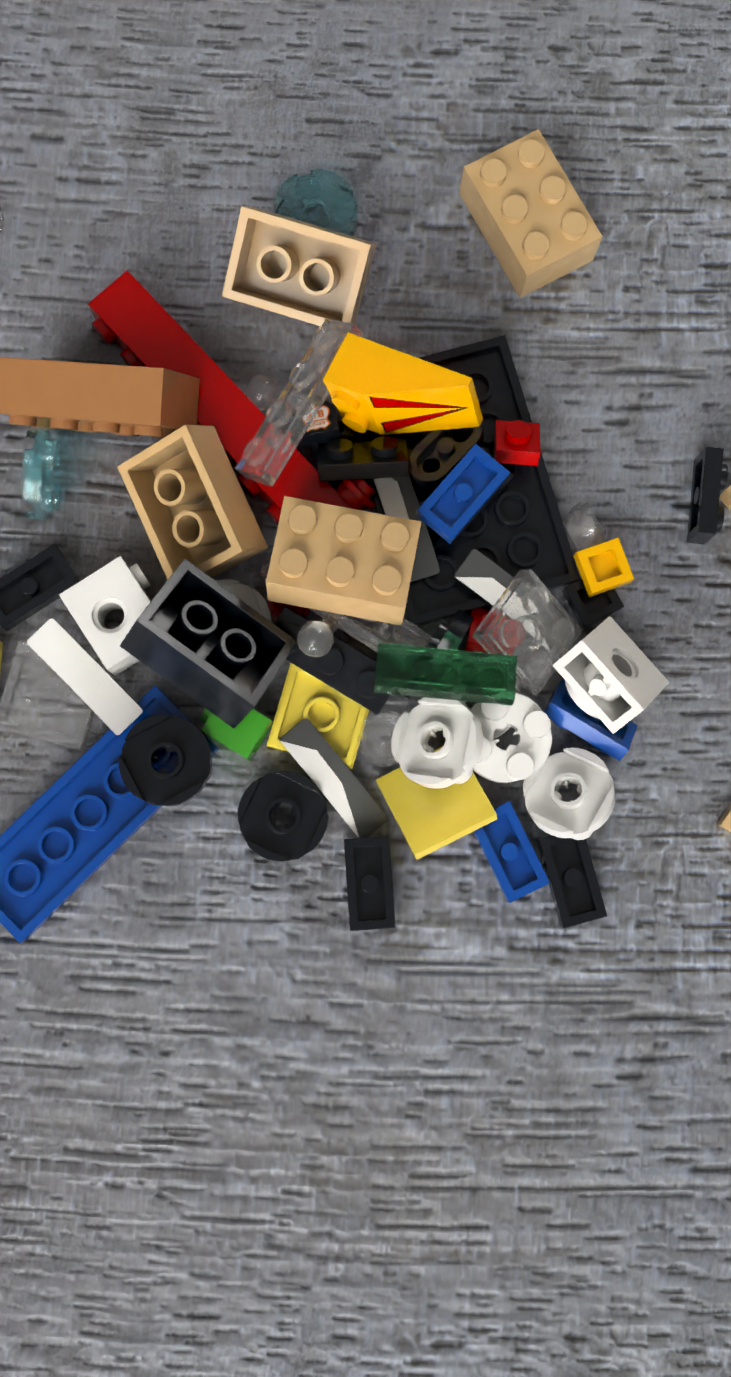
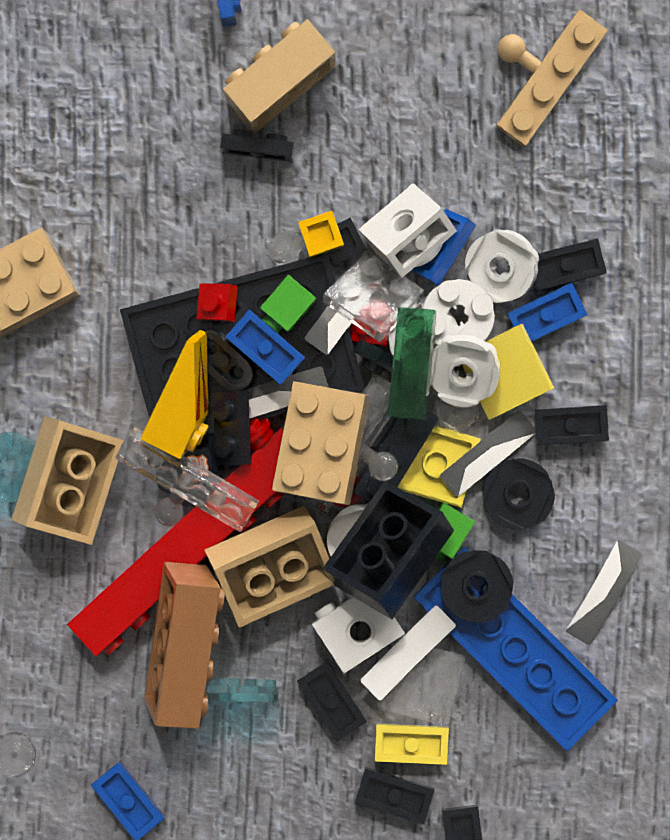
camera: 85 degrees left, 5 degrees up
none -> bright green brick [260,275,316,334]
none -> dark grey sticker [566,540,642,645]

